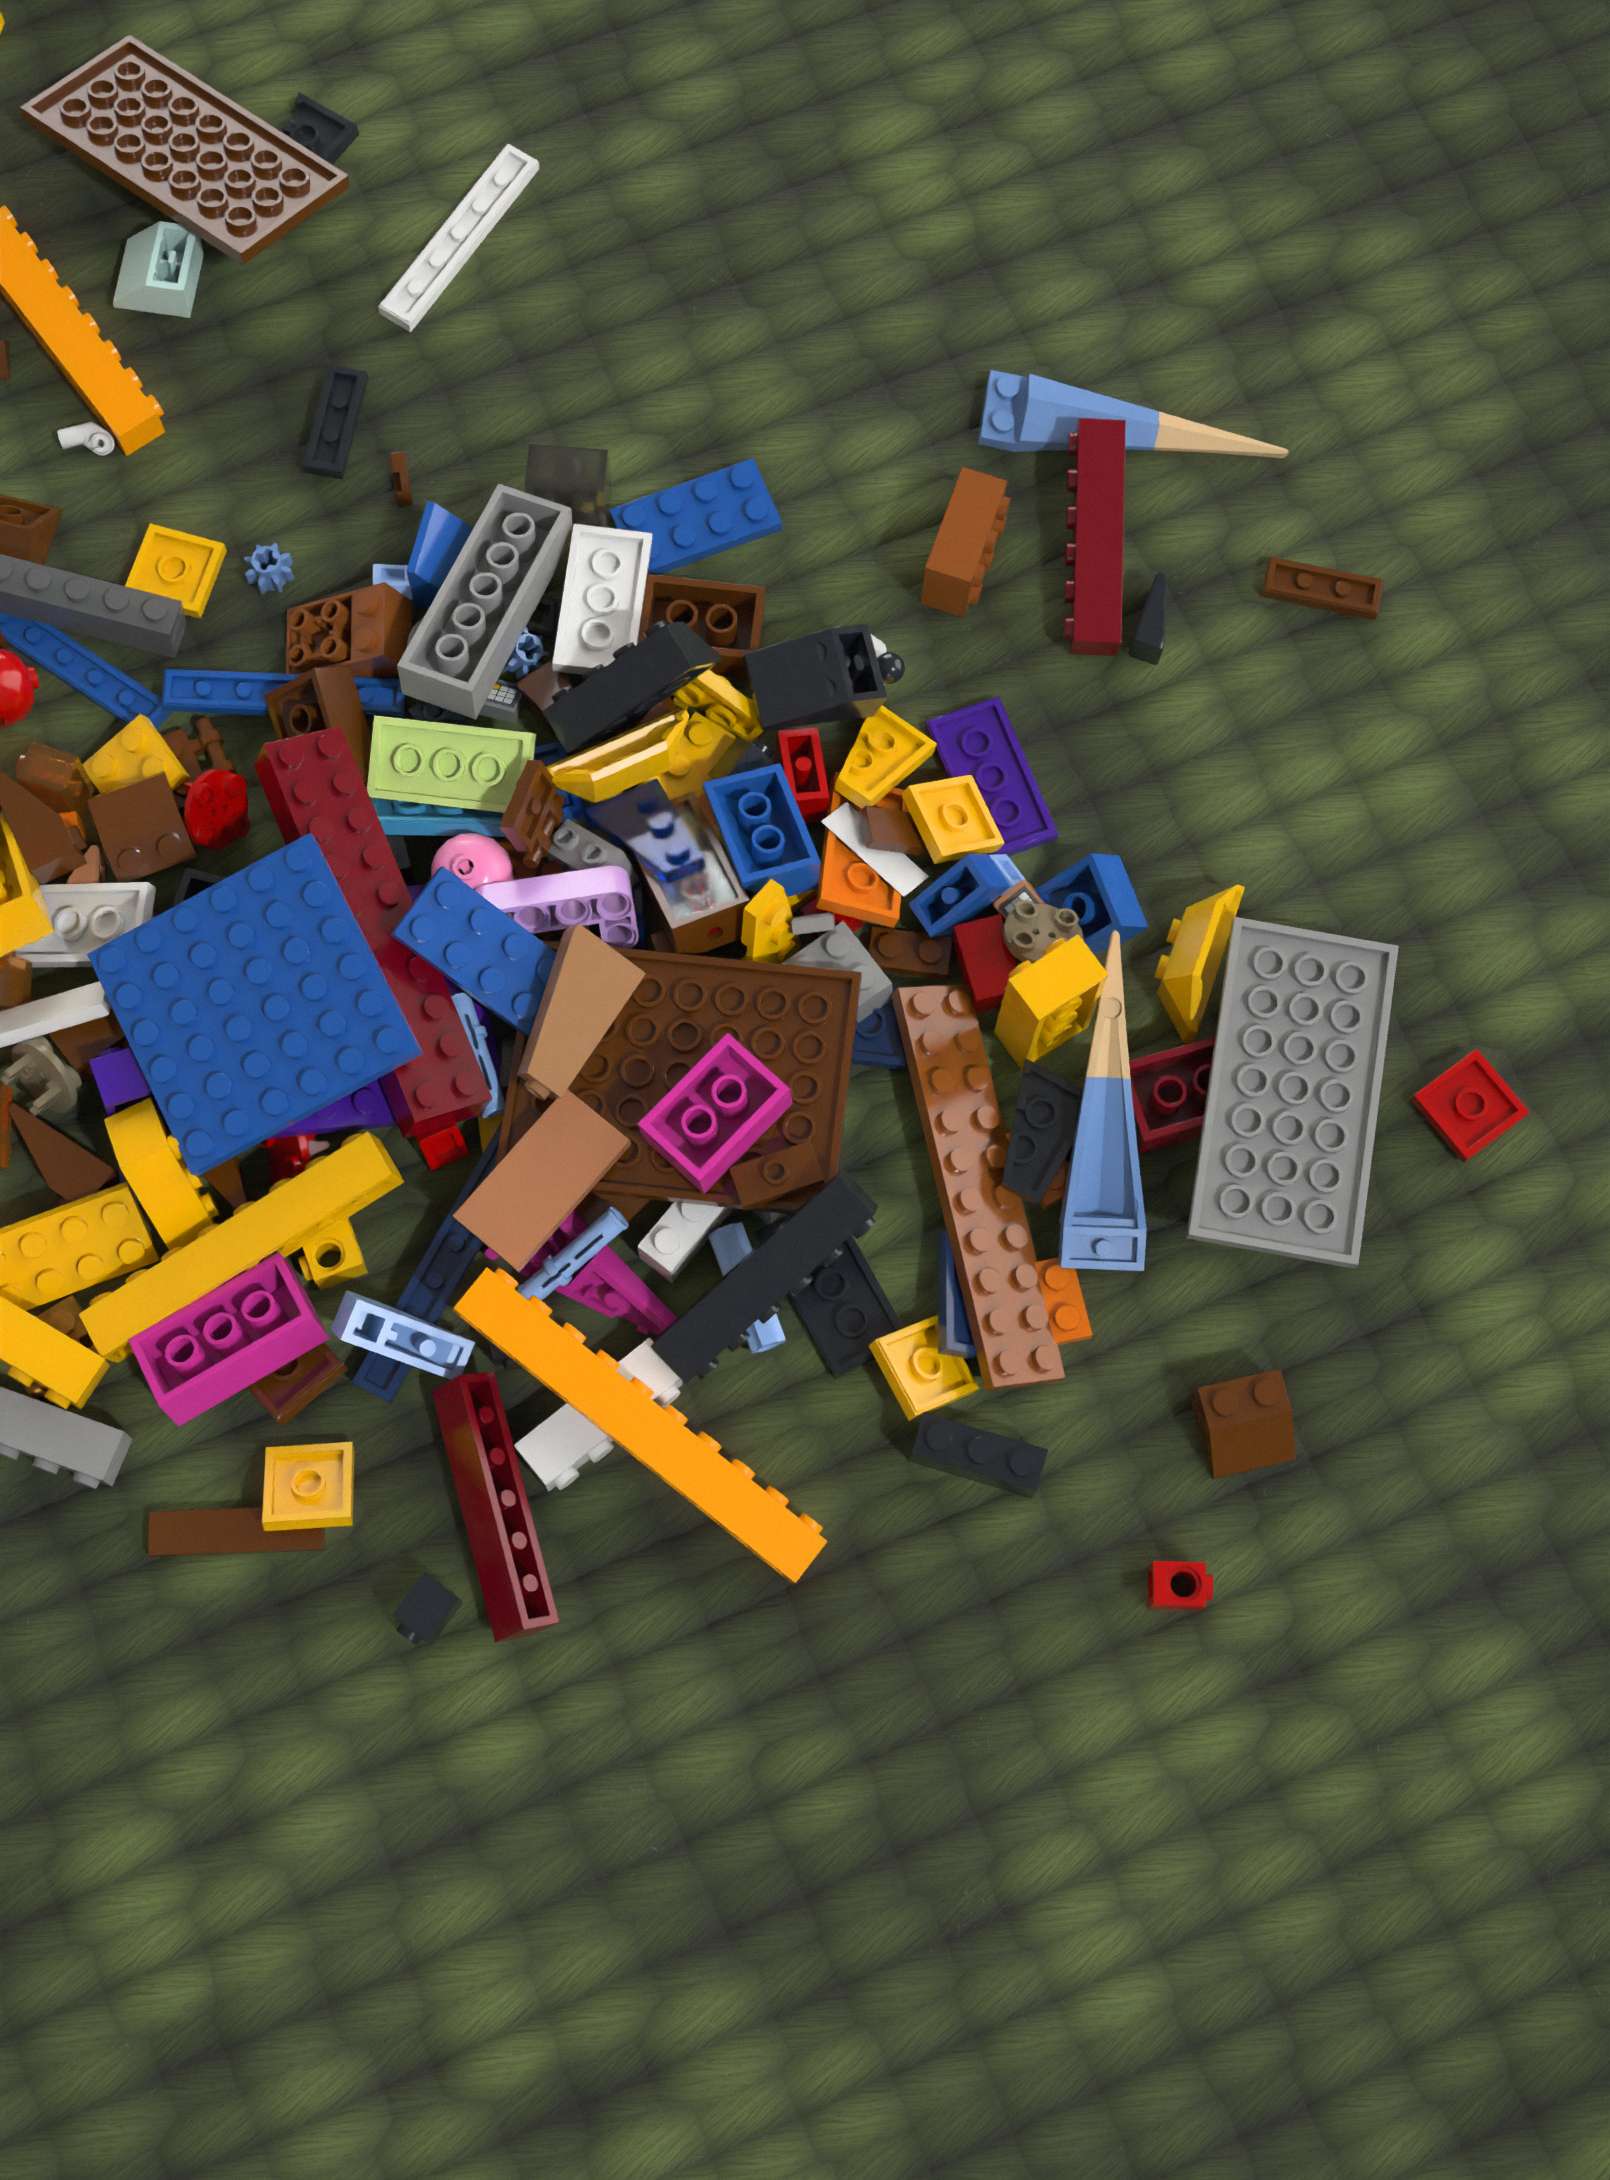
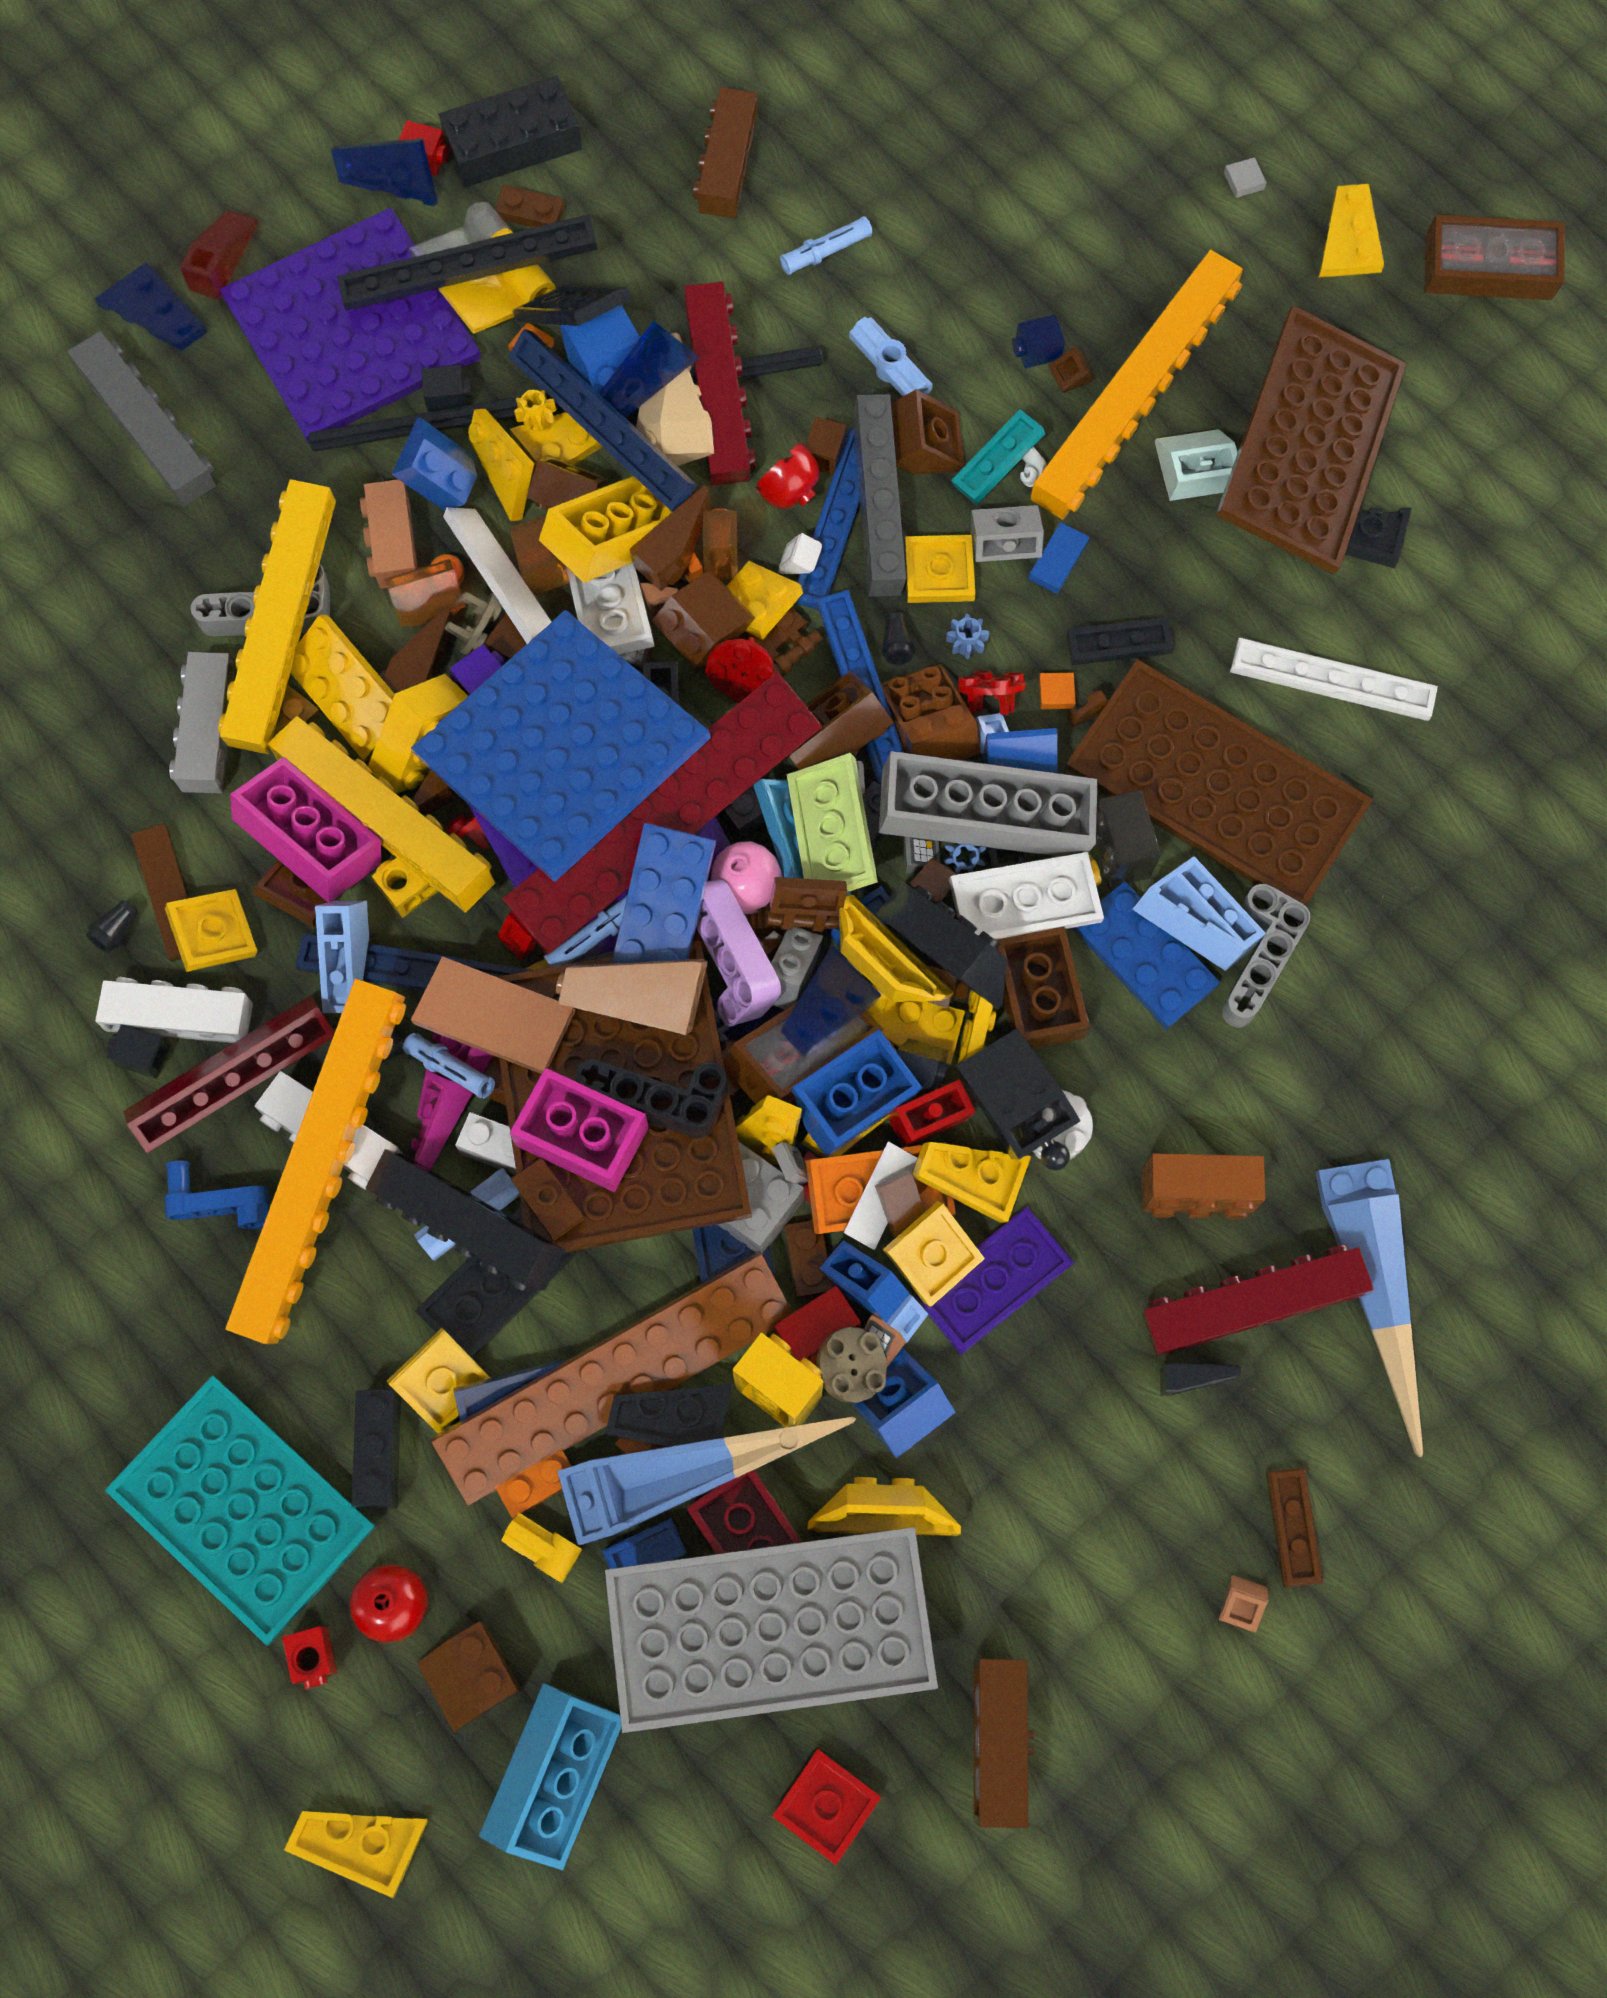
camera: 75 degrees right, 0 degrees up
none -> black cone [86,900,138,953]
none -> white brick [95,977,253,1043]
none -> teal plate [105,1376,377,1646]
none -> blue beam [164,1161,270,1229]
none -> yellow wing [284,1811,428,1899]
none -> red cylinder [350,1564,429,1643]
none -> dark azure slope [479,1683,622,1870]
none -> yellow piece [501,1513,583,1583]
none -> black beam [575,1059,728,1138]
none -> blue tile [602,1518,688,1569]
none -> white slope [778,533,822,574]
none -> black cone [882,612,915,665]
none -> teal plate [951,409,1045,505]
none -> red plate [957,670,1026,715]
none -> light grey brick [971,505,1044,562]
none -> reddish brown brick [973,1659,1034,1828]
none -> blue tile [1028,523,1090,594]
none -> orange tile [1039,673,1076,709]
none -> reddish brown plate [1064,659,1373,906]
none -> light blue wedge [1132,856,1266,971]
none -> nougat slope [1219,1575,1269,1633]
none -> light grey beam [1222,884,1310,1028]

